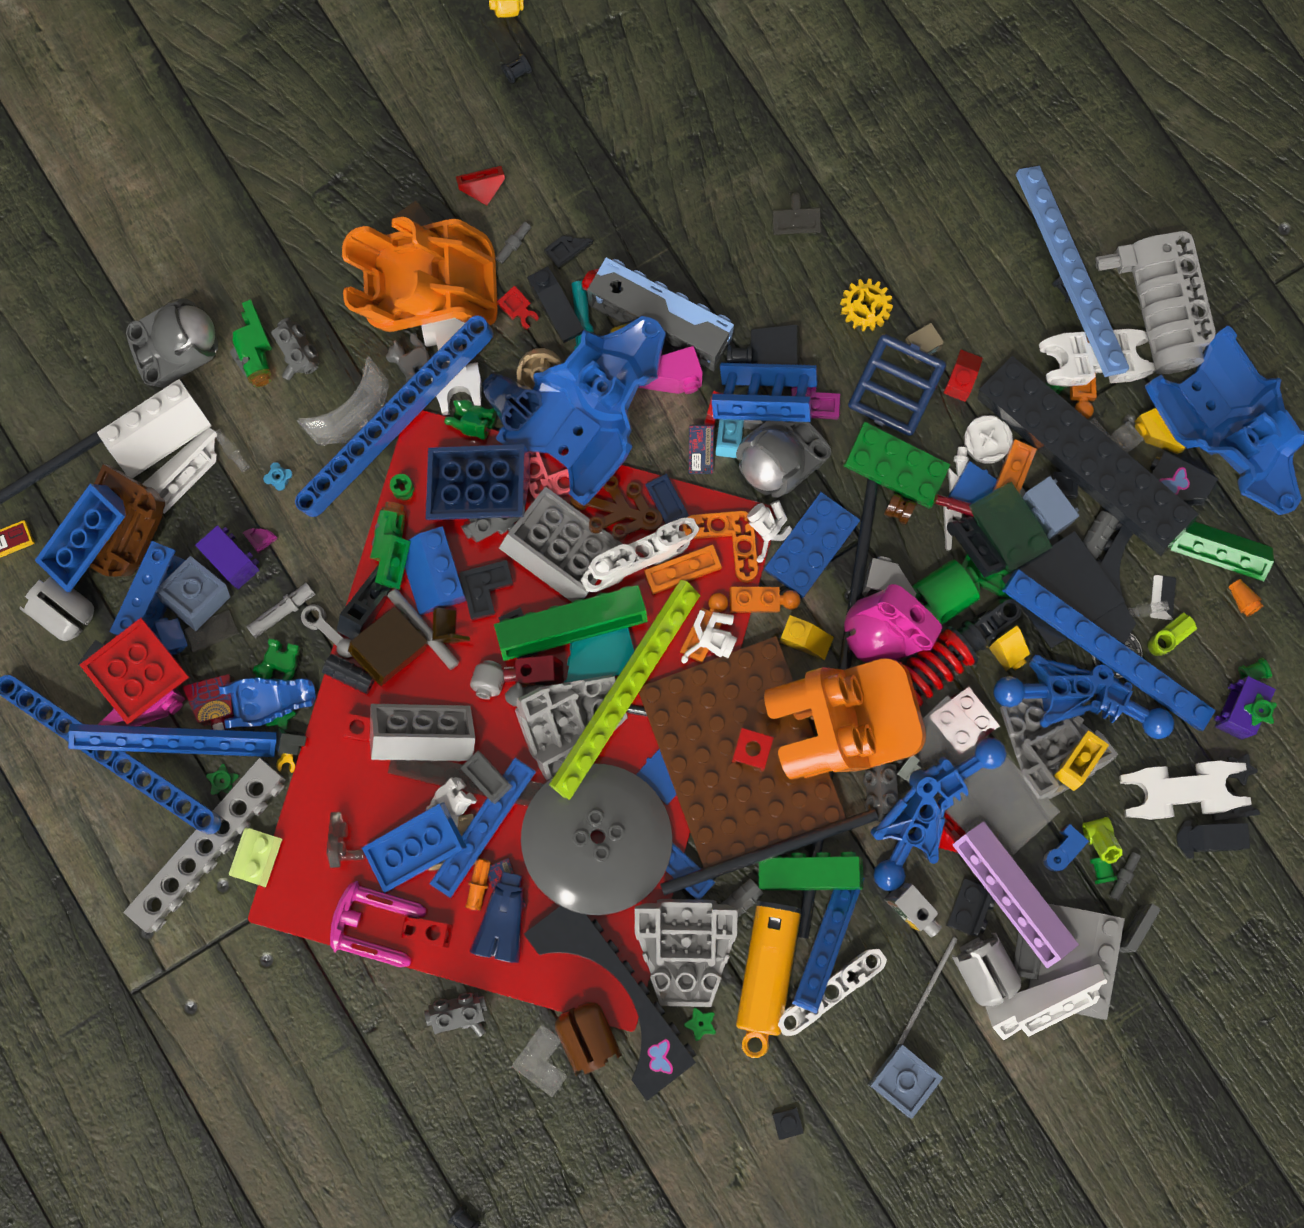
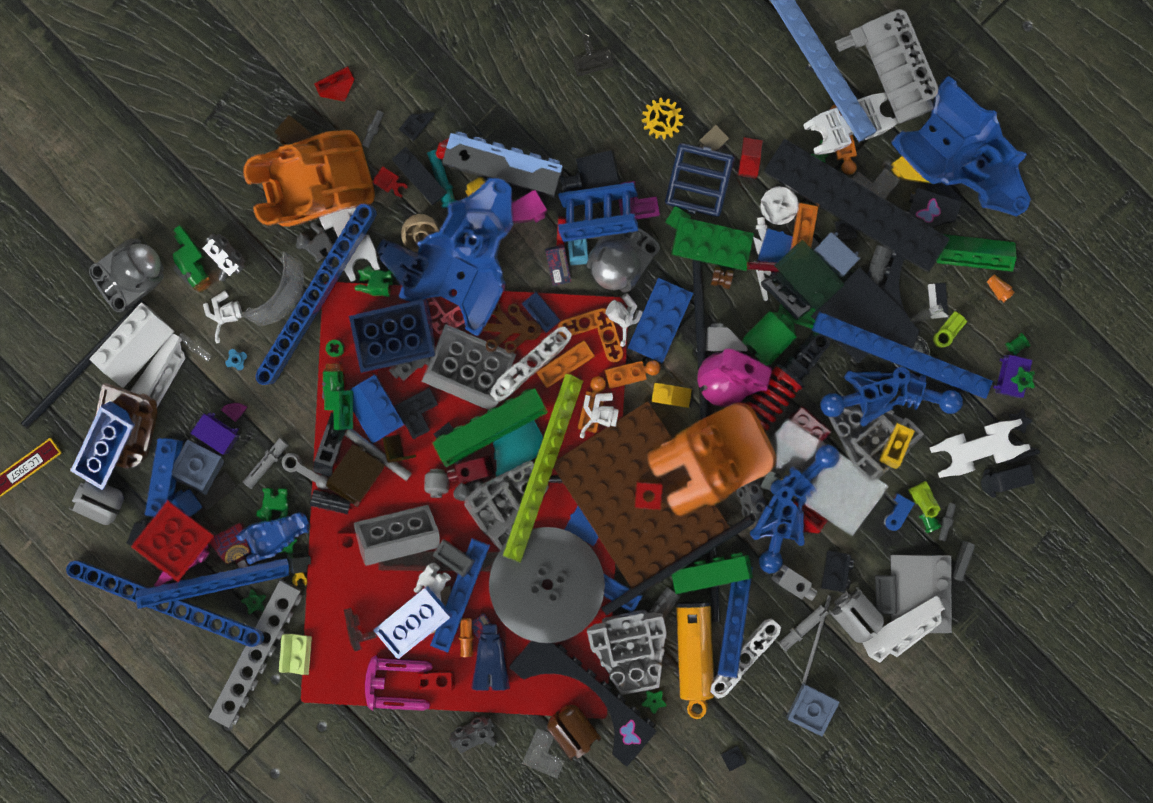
camera: 15 degrees left, 10 degrees up
lavender brick [953,821,1079,968] -> none
yellow slope [989,626,1030,671] -> none
none -> white piece [203,290,243,343]
none -> green plate [665,206,691,229]
none -> light grey pin [778,605,829,651]

